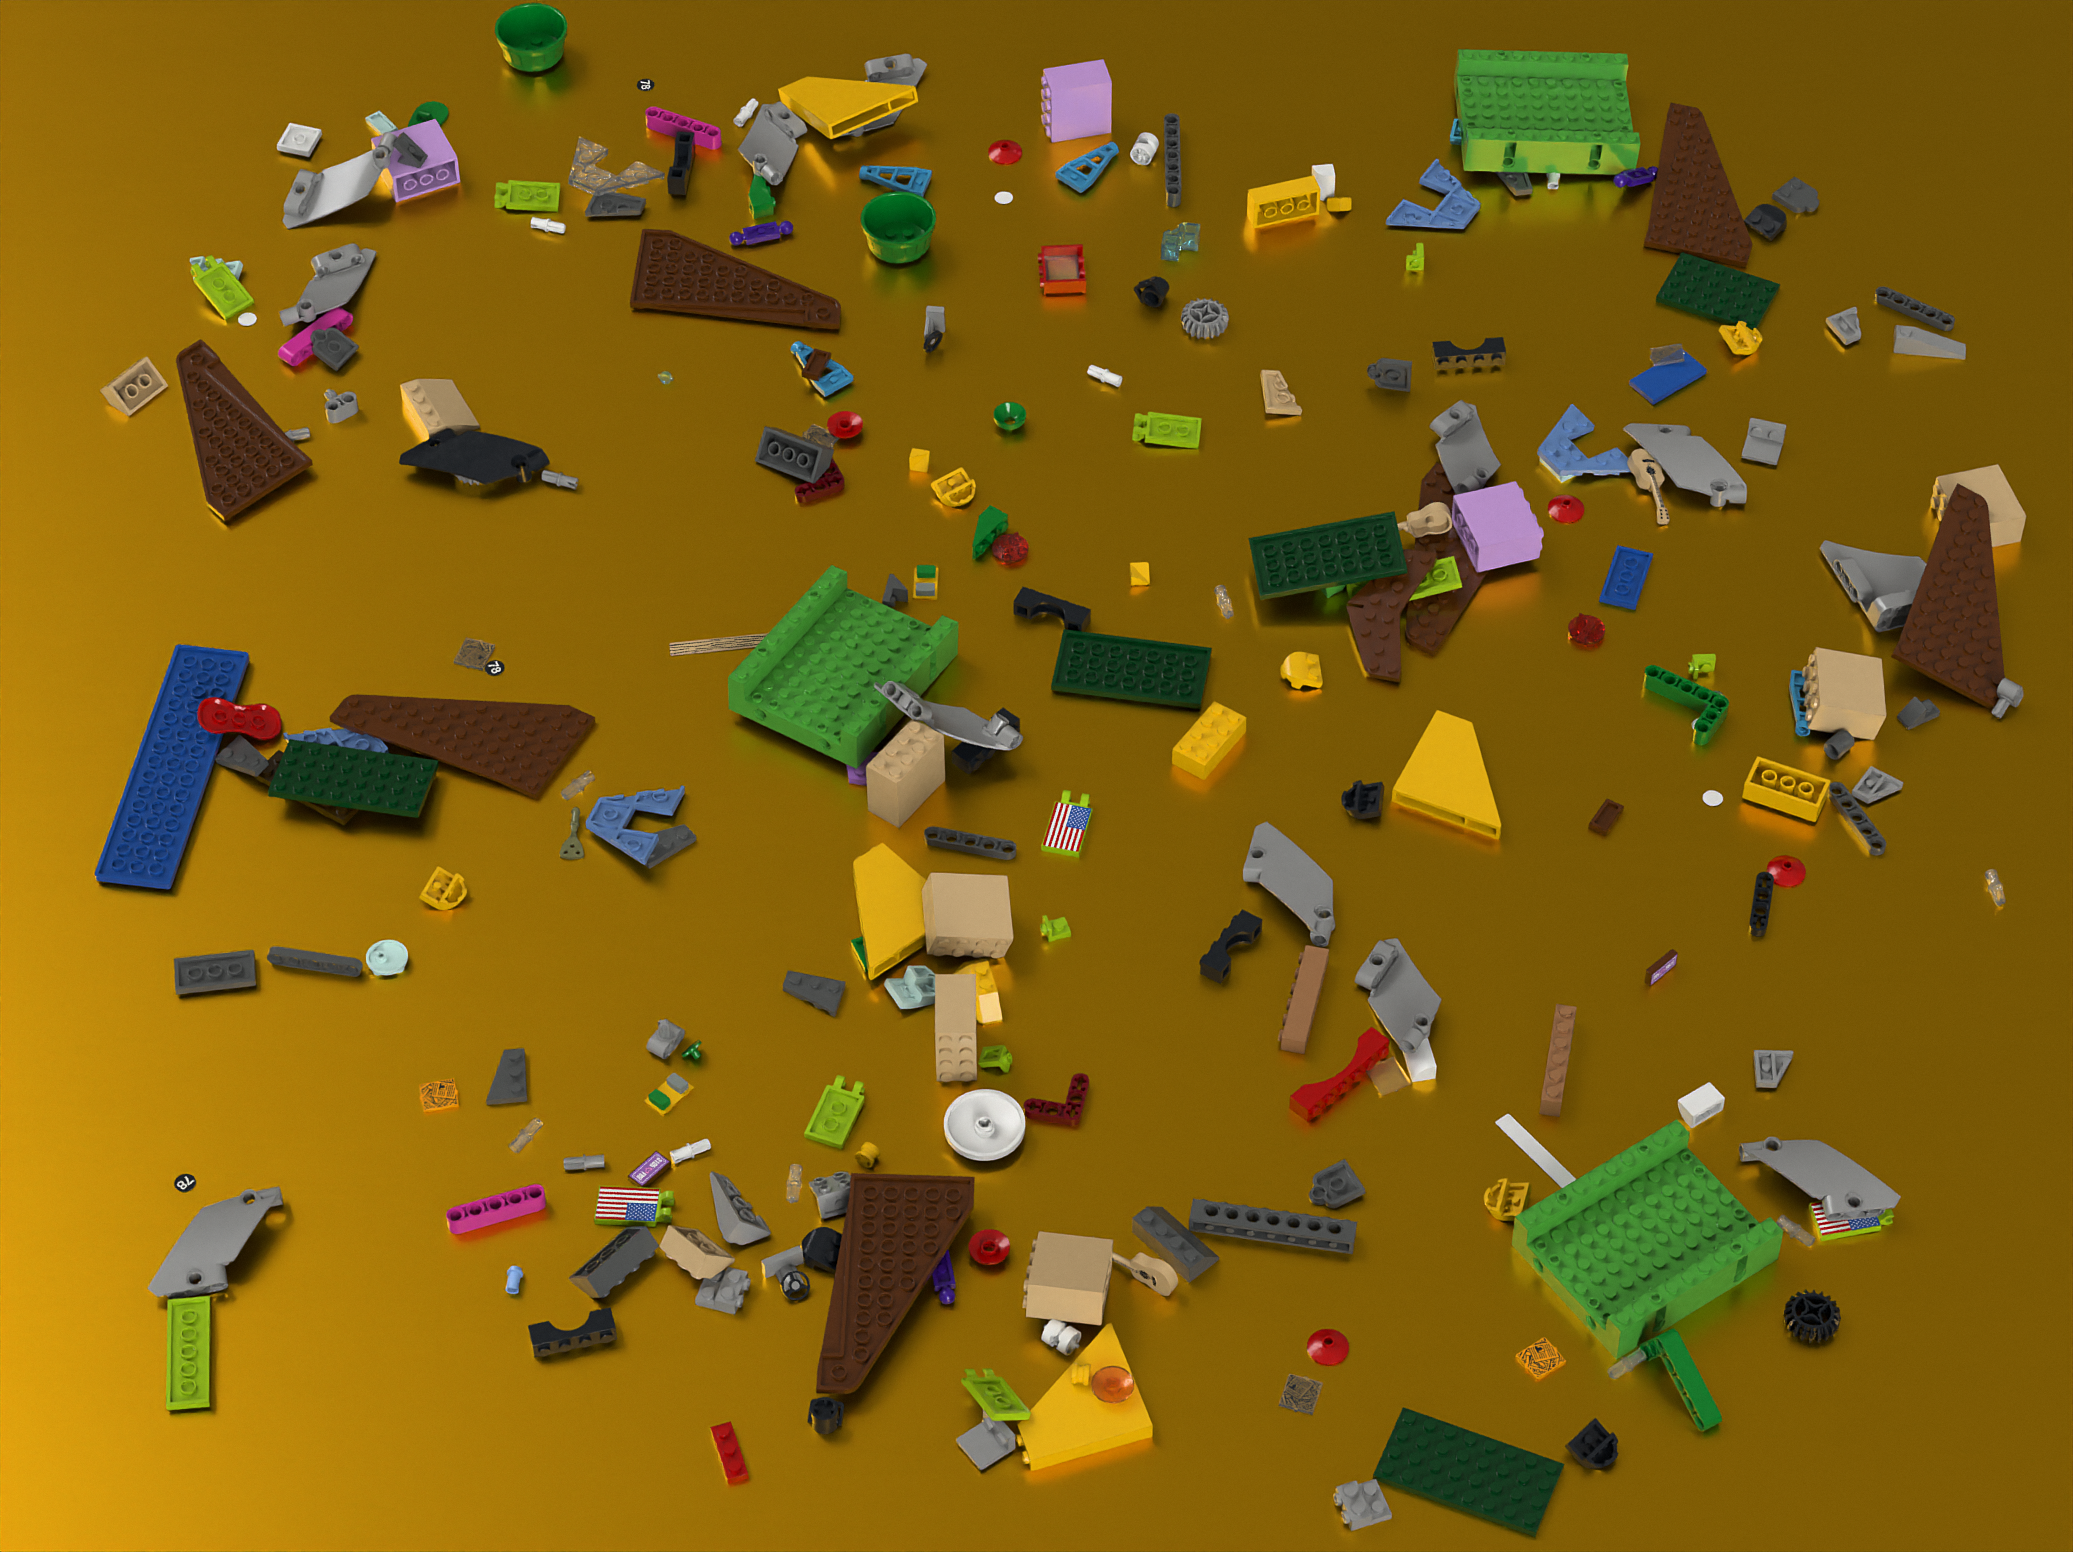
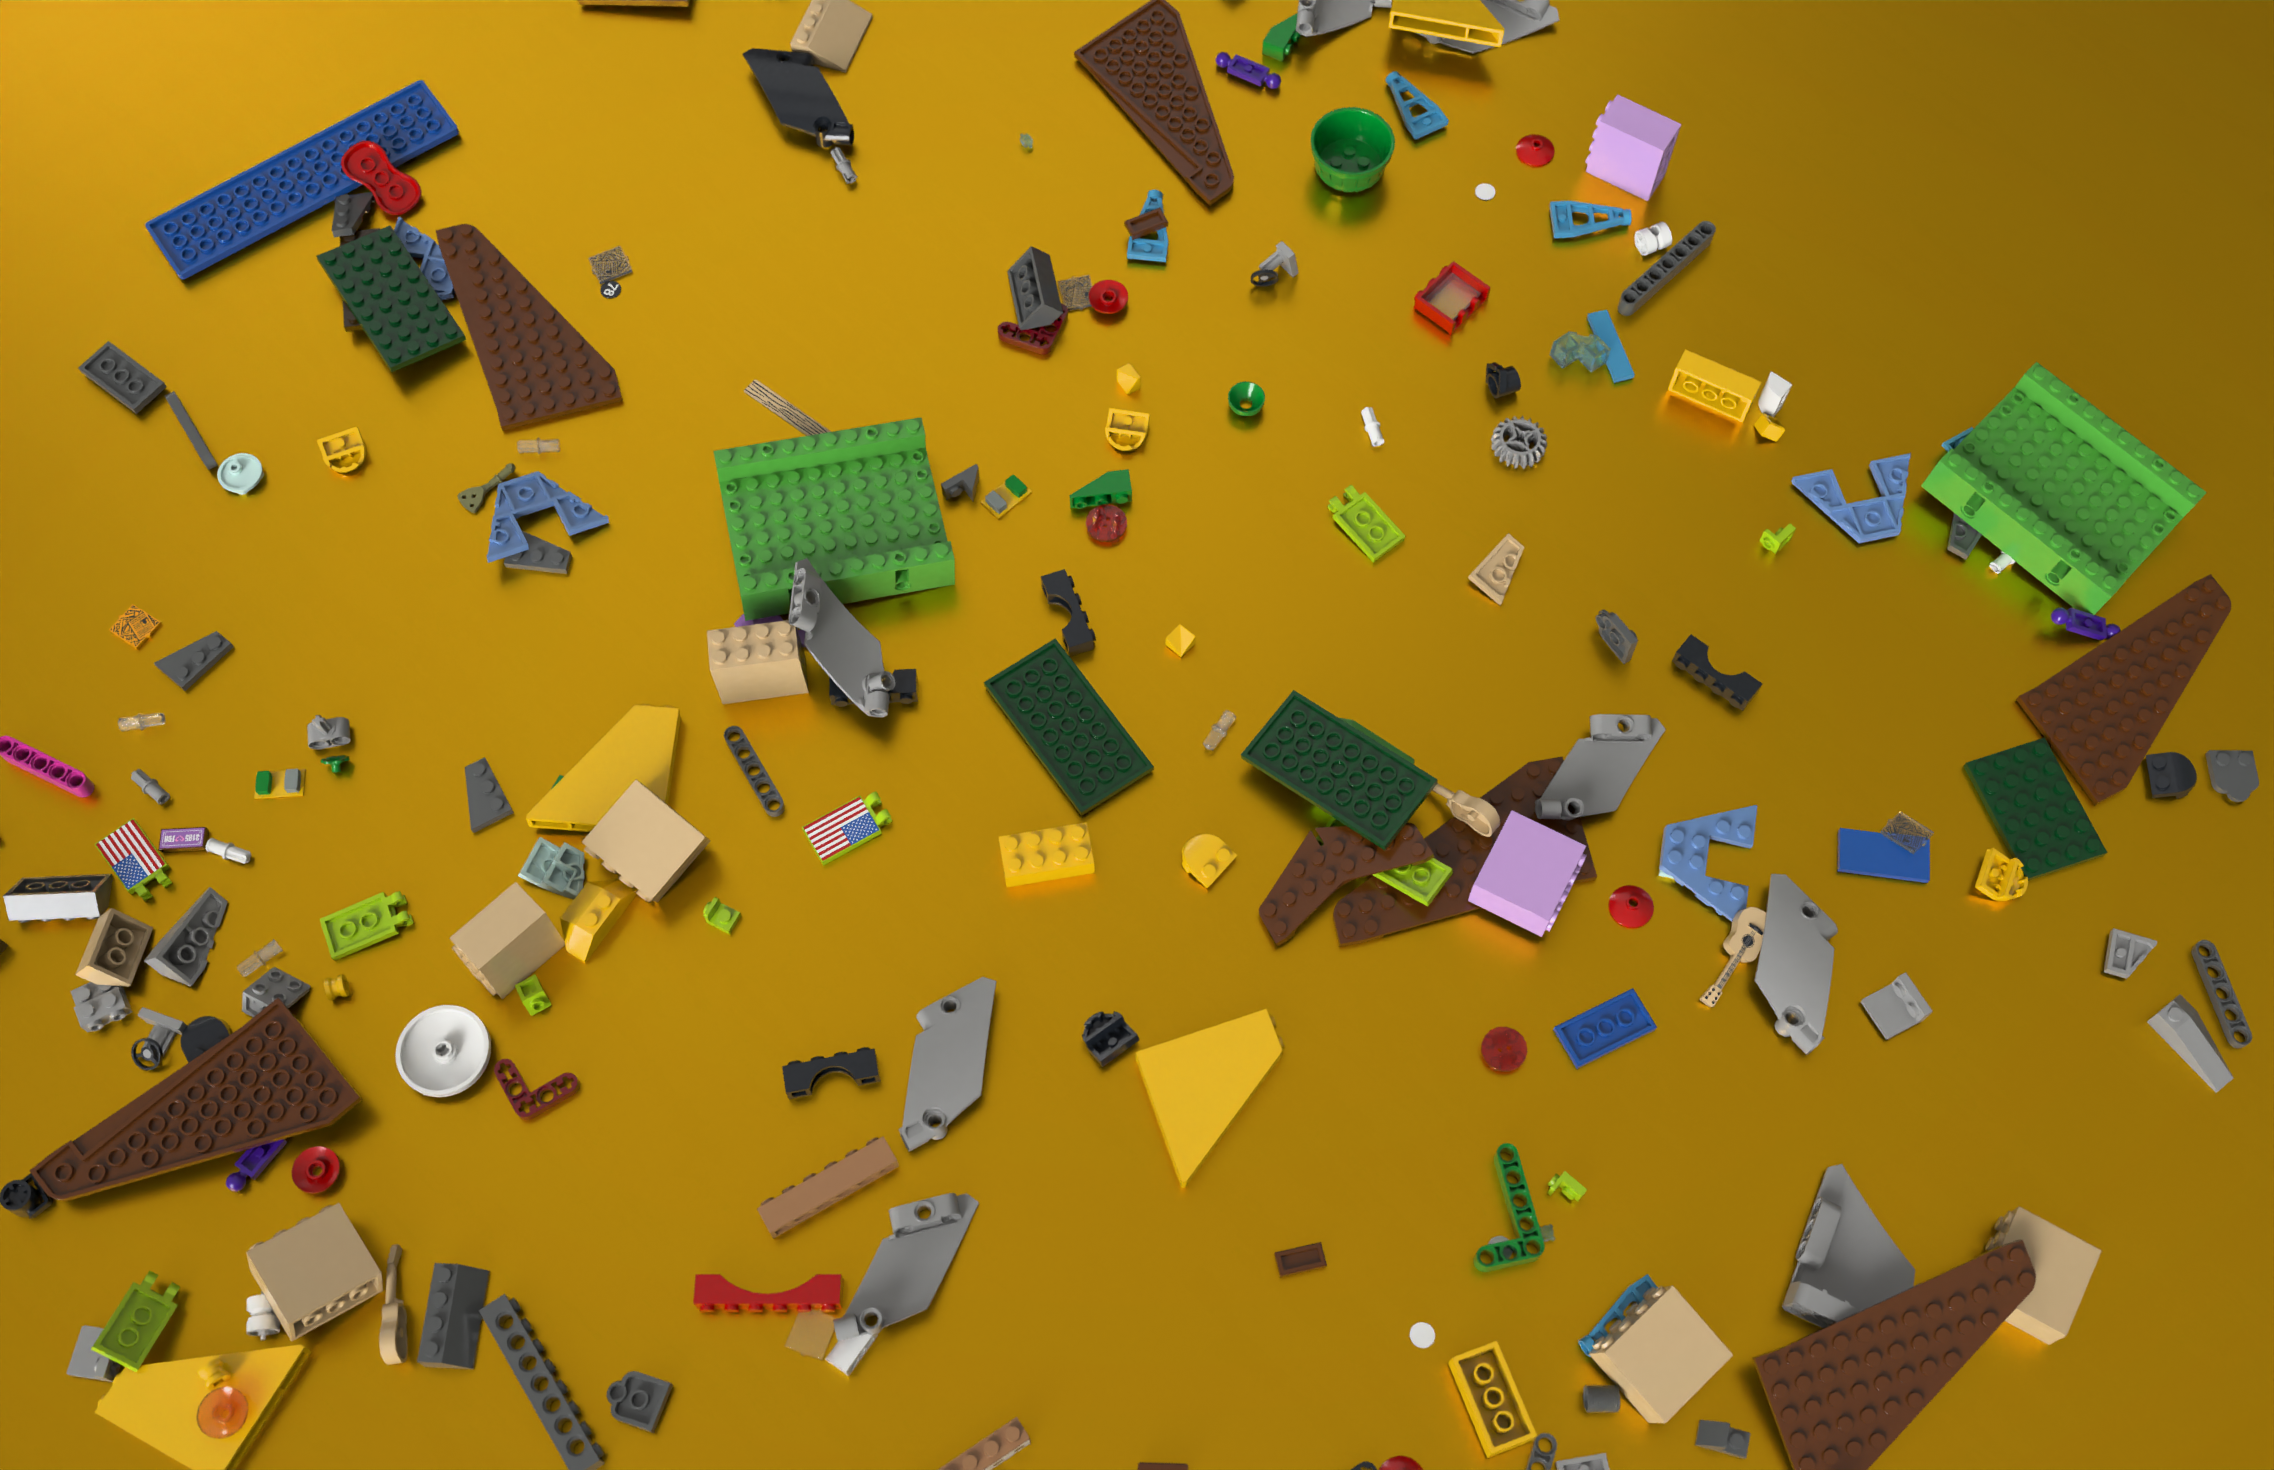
camera: 45 degrees right, 15 degrees up
none -> dark azure tile [1587,310,1634,383]

